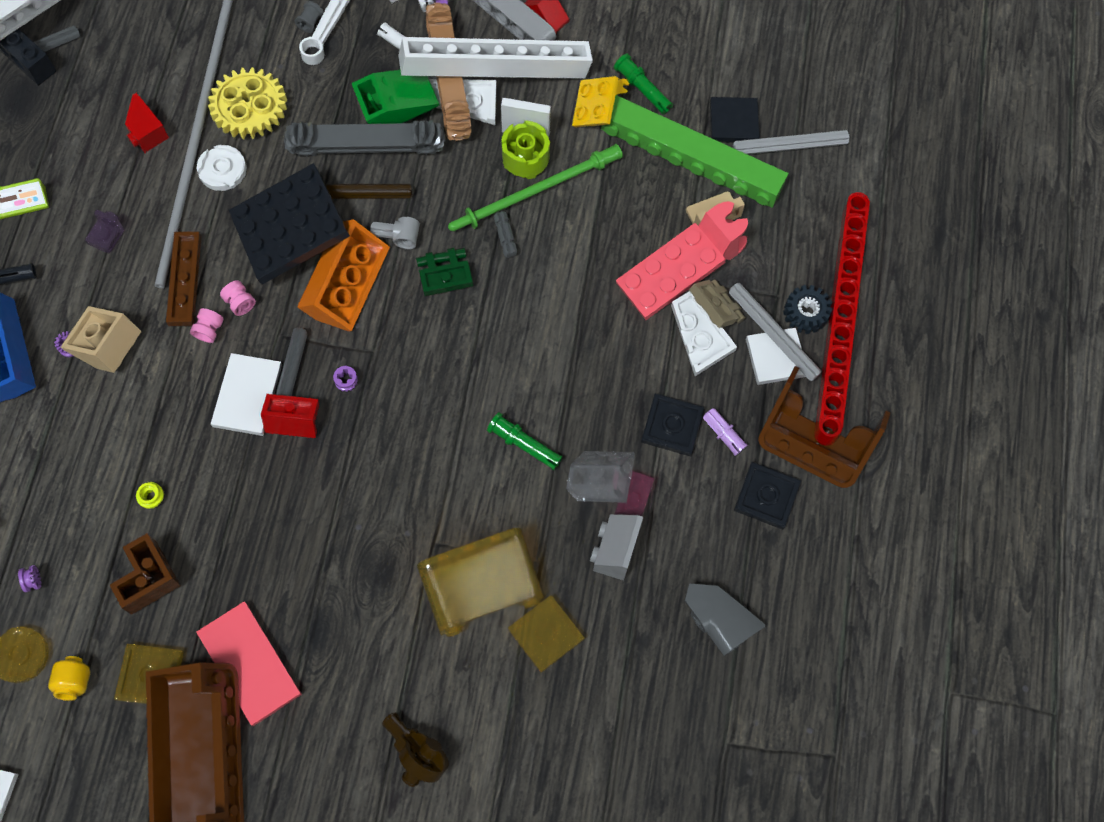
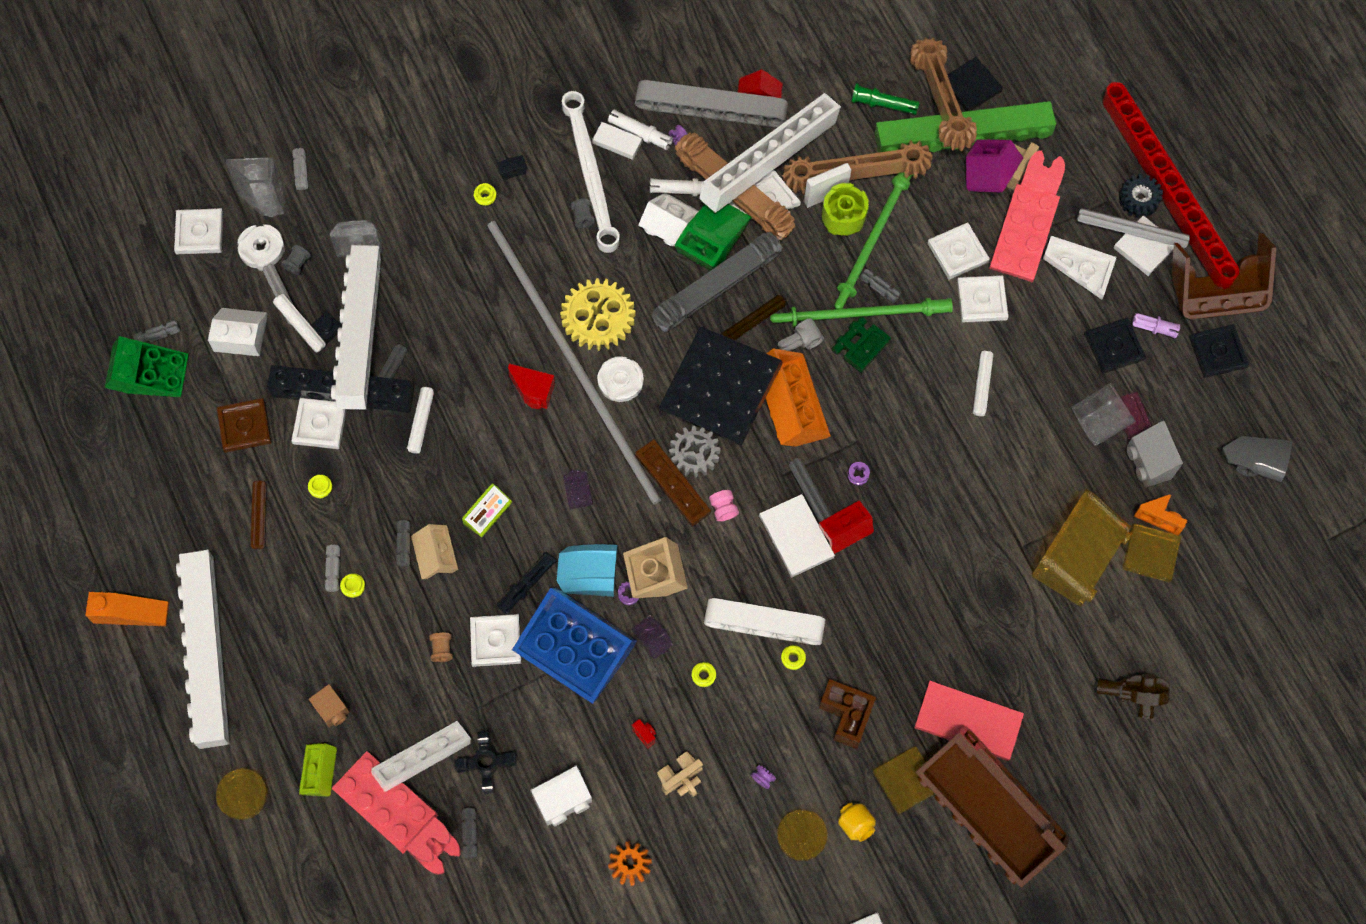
camera: 35 degrees left, 0 degrees up
bright pink wheel [220,280,256,316] -> none
green pin [487,412,563,471] -> none
yellow plate [572,76,629,127] -> none
dark tan plate [689,279,746,328] -> none
light grey axle [733,130,850,154] -> none
none -> white axle [407,387,434,454]
none -> medium azure slope [557,544,618,597]
none -> clear purple bracket [631,615,673,659]
none -> white slope [639,193,699,246]
none -> light grey gear [669,426,720,477]
none -> neon yellow plate [692,662,716,687]
none -> white beam [704,598,825,645]
none -> bright green bar [770,298,953,327]
none -> medium nougat arm [782,140,932,195]
none -> medium nougat arm [910,37,977,151]
none -> white tile [928,222,990,280]
none -> white tile [957,276,1008,322]
none -> magenta slope [966,139,1023,192]
none -> white axle [973,351,993,416]
none -> orange slope [1134,495,1187,536]

